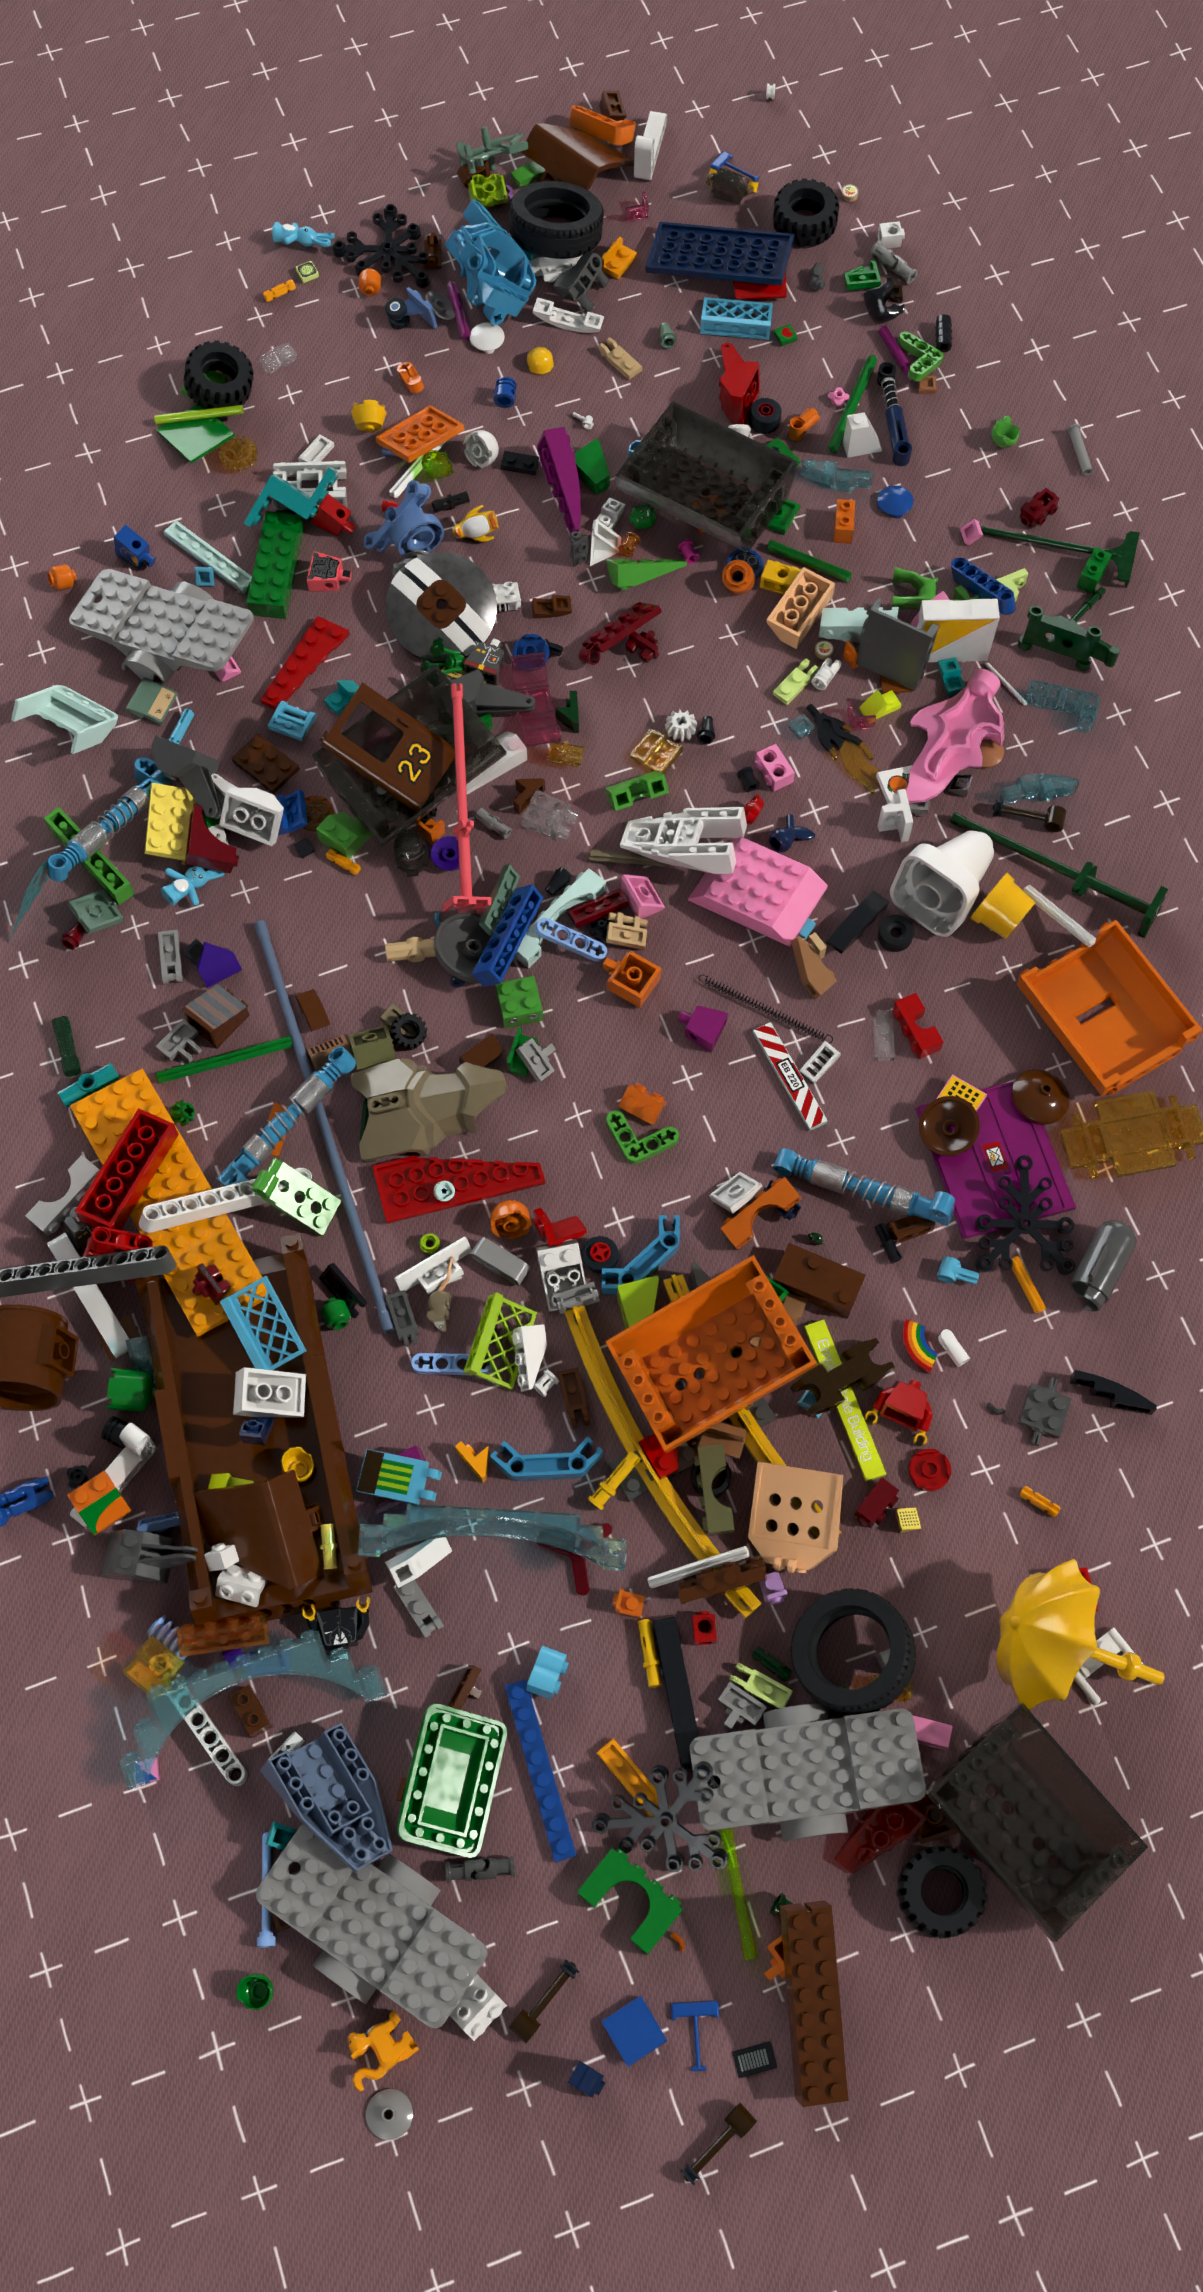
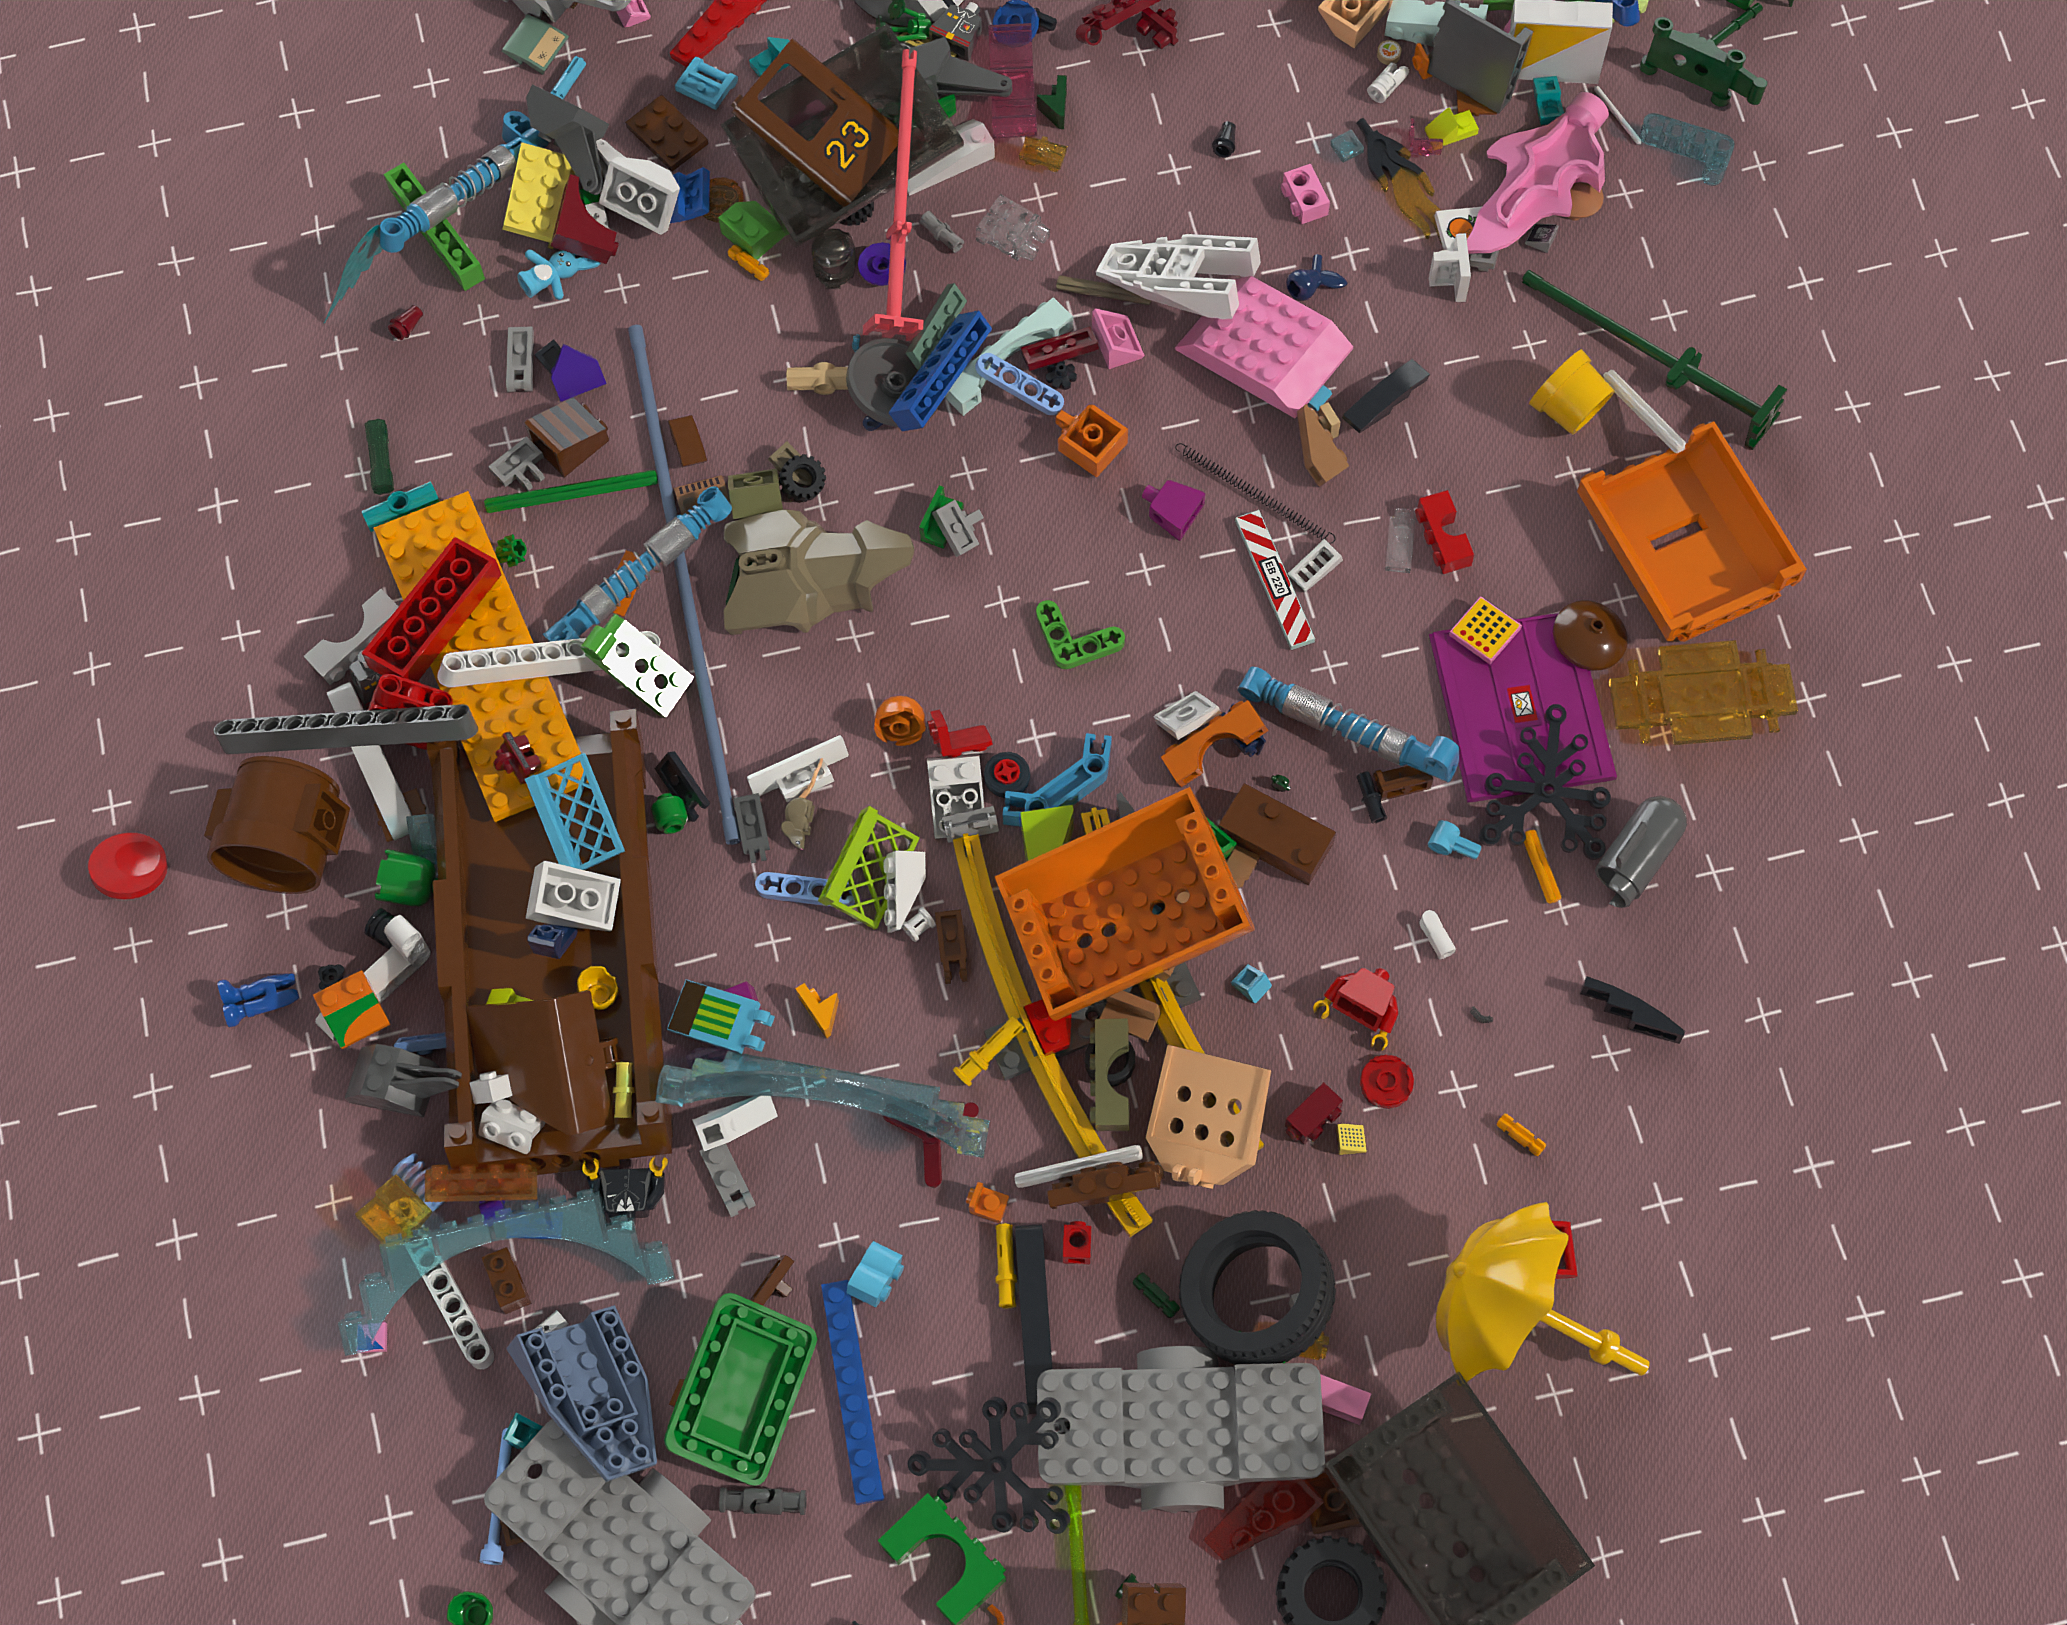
camera: 10 degrees right, 0 degrees up
light aqua windscreen [11,685,118,754] -> none
sand green plate [68,890,124,934] -> none
black piece [294,838,315,858] -> none
red wing [372,1156,545,1224] -> none
orange panel [417,818,445,845] -> none
lime plate [419,1234,440,1254] -> none
light aqua tile [433,1181,455,1201] -> none
reddish brown hinge [459,1034,505,1067] -> none
light grey beam [470,1237,531,1286] -> none
dark azure piece [490,1436,603,1481] -> none
bright green piece [495,976,543,1029] -> none
reddish brown slope [513,778,545,815] -> none
black cone [545,867,572,896] -> none
light orange tile [596,1738,670,1816] -> none
bright green arch [605,770,669,811] -> none
tan plate [606,912,648,950] -> none
orange bracket [618,1083,668,1125] -> none
clear yellow slope [629,729,684,774] -> none
white gear [665,709,697,742] -> none
light grey hinge [717,1682,767,1731] -> none
yellowish green hinge [729,1663,793,1709] -> none
black bush [737,767,760,792] -> none
red hat [744,794,764,825] -> none
lavender bracket [758,1571,788,1605] -> none
yellowish green hinge [773,659,819,705] -> none
dark brown piece [790,1338,895,1417] -> none
neon yellow tile [804,1320,886,1482] -> none
black tyre [878,915,914,952] -> none
white cone [890,831,994,937] -> none
tile [902,1319,938,1374] -> none
reddish brown dish [919,1096,980,1156] -> none
dark brown piece [992,800,1066,832] -> none
clear light blue slope [999,774,1079,804] -> none
dark grey plate [1018,1377,1072,1446] -> none
white plate [1074,1628,1144,1705] -> none

